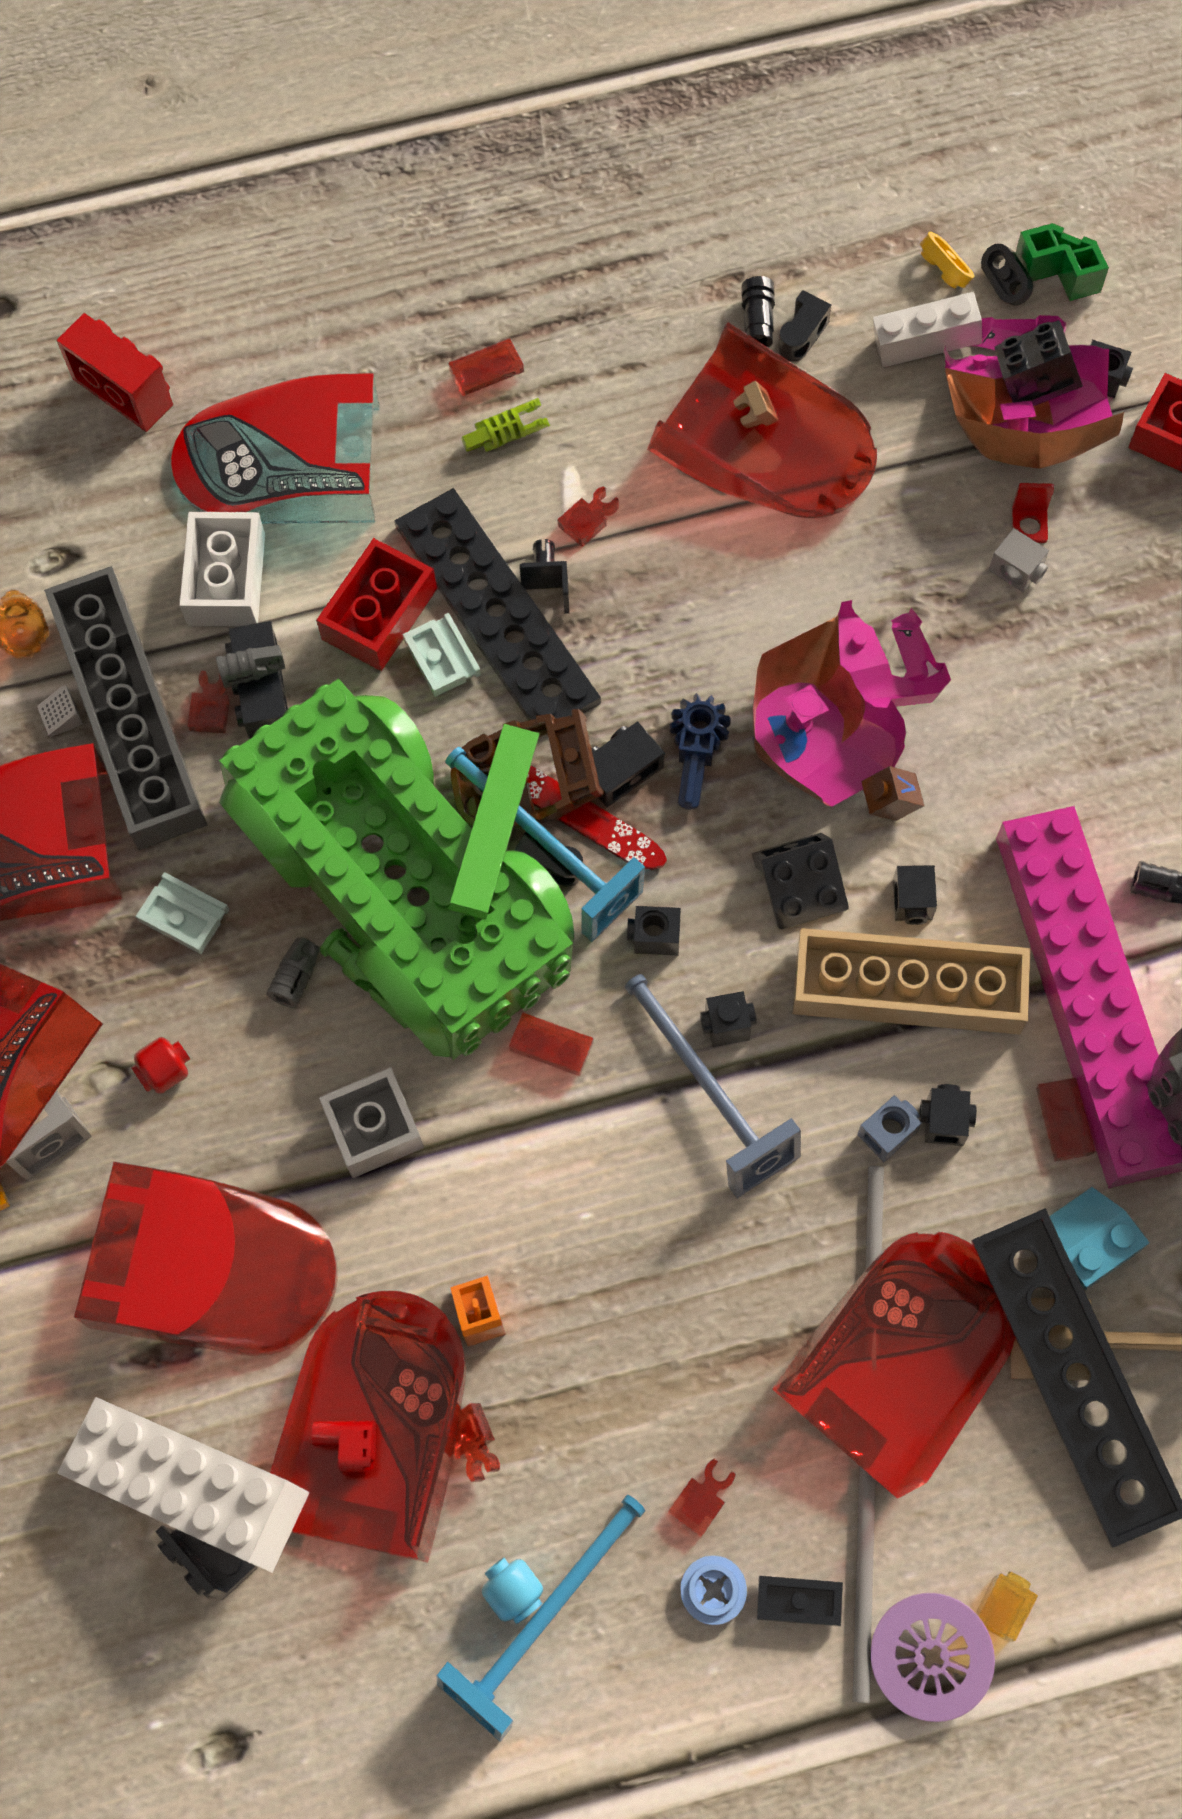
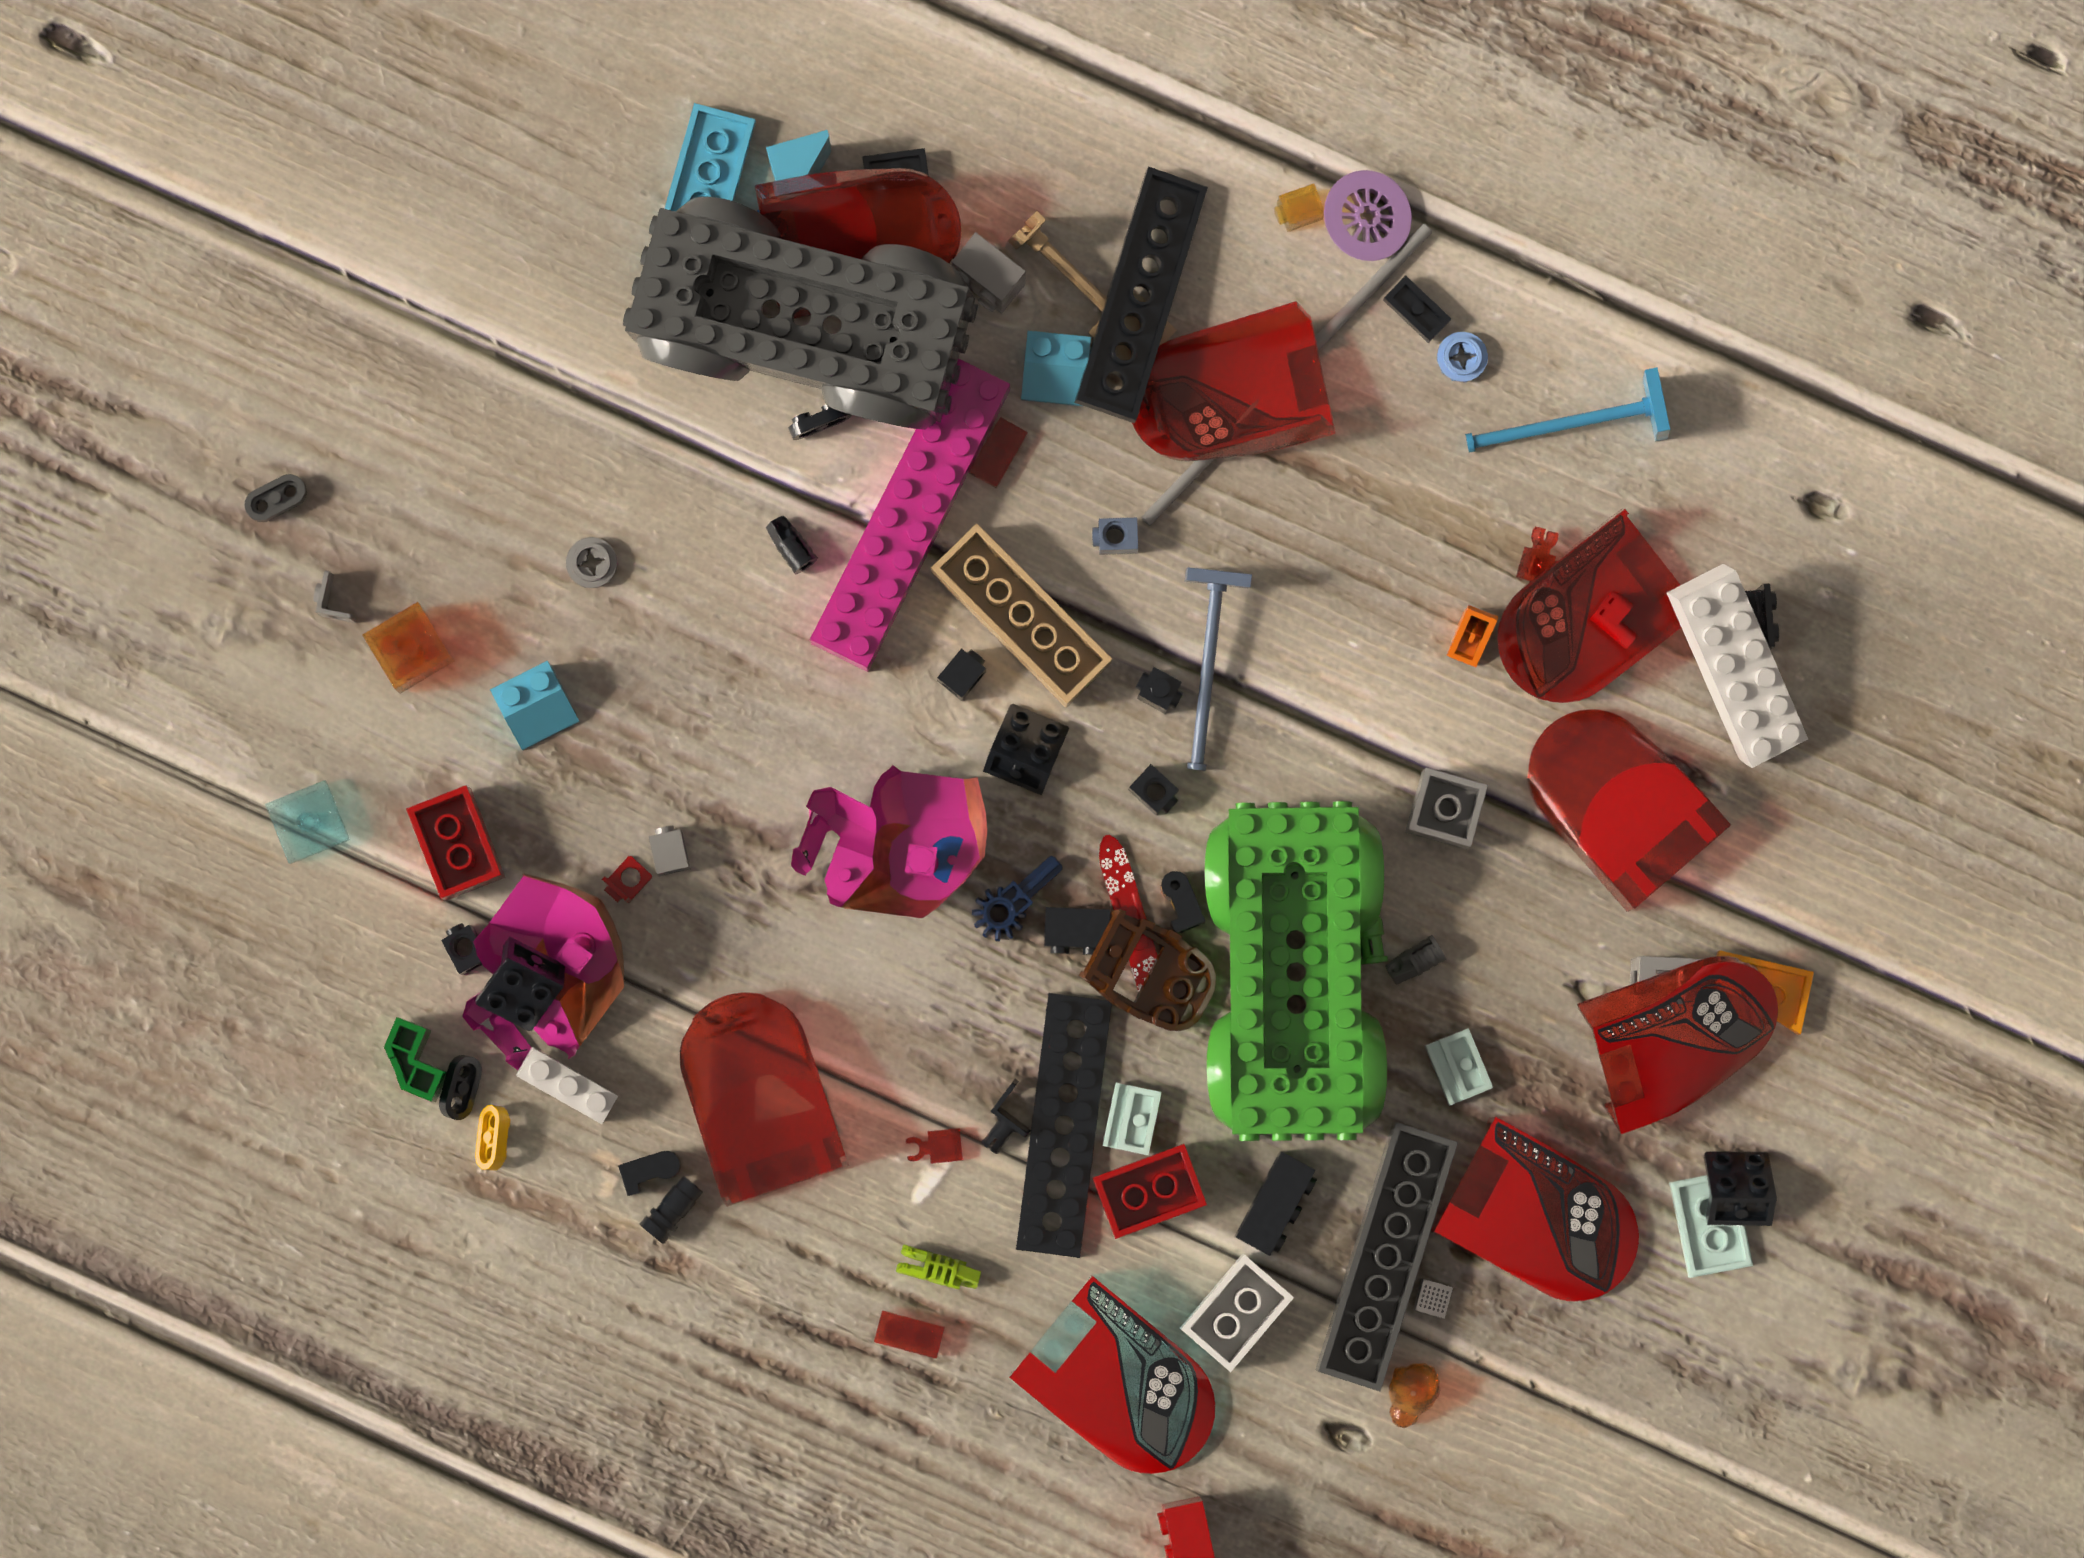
camera: 150 degrees left, 15 degrees up
red head [131,1037,191,1094] -> none
clear red plate [187,671,230,733] -> none
dark grey hinge [216,645,285,688] -> none
dark azure tile [445,747,645,942] -> none
bright green tile [449,724,539,920] -> none
medium azure head [482,1558,543,1624] -> none
clear red plate [509,1013,594,1076] -> none
clear red plate [668,1458,736,1538] -> none
tan tile [733,381,778,428] -> none
reddish brown brick [861,766,925,821] -> none
black brick [919,1084,977,1146] -> none

